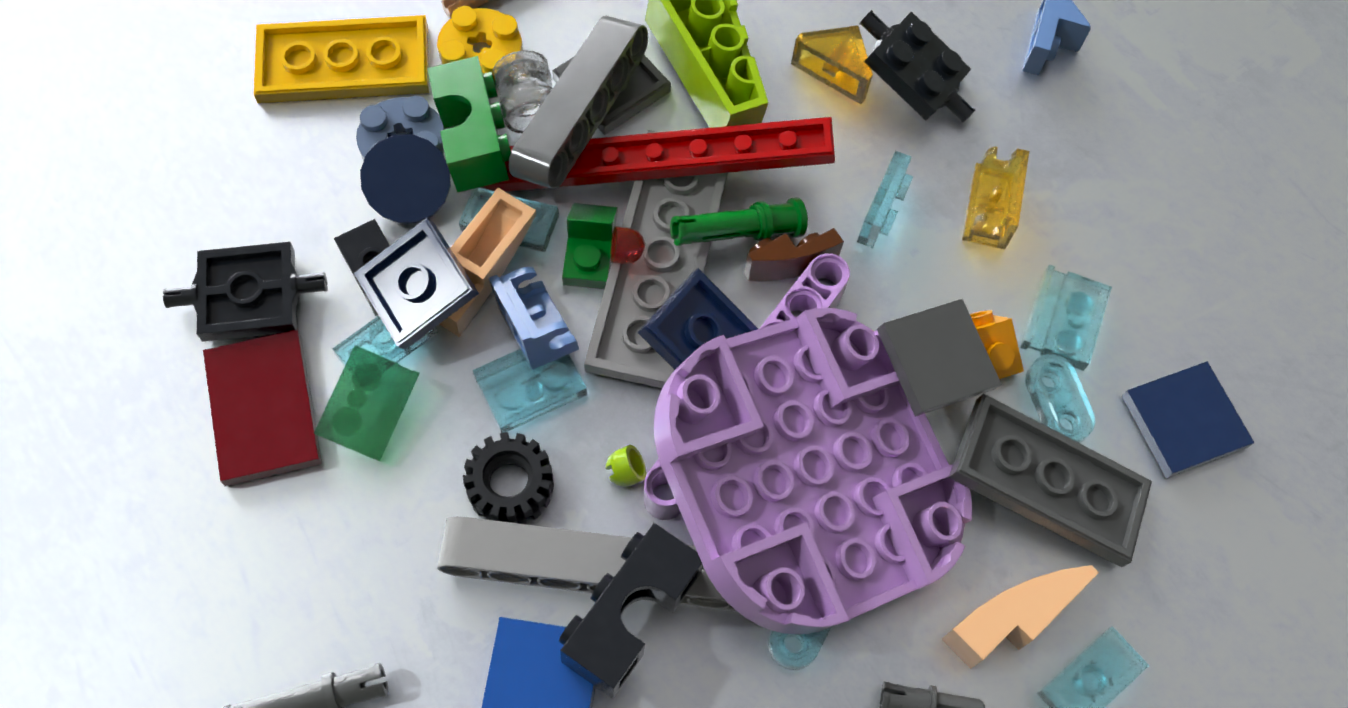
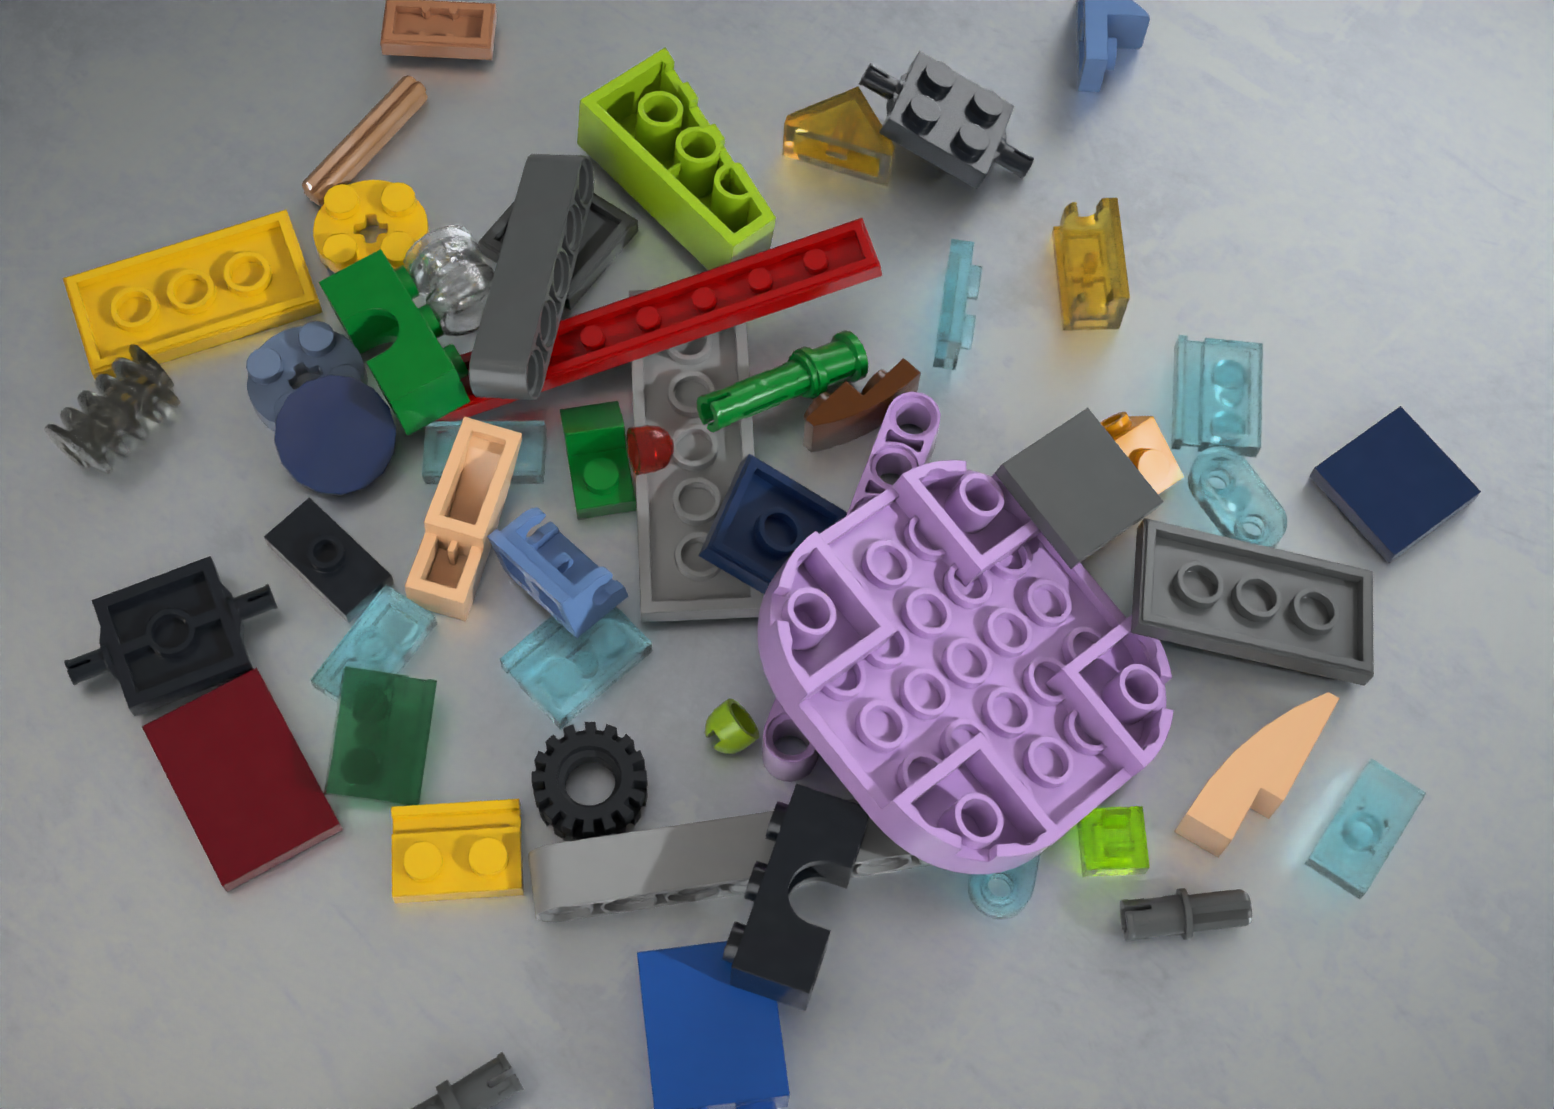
camera: 15 degrees left, 0 degrees up
tile [354,218,479,350] -> none
none -> clear smoke piece [44,344,181,474]
none -> yellow plate [391,799,524,903]
none -> clear neon green tile [1077,806,1150,877]

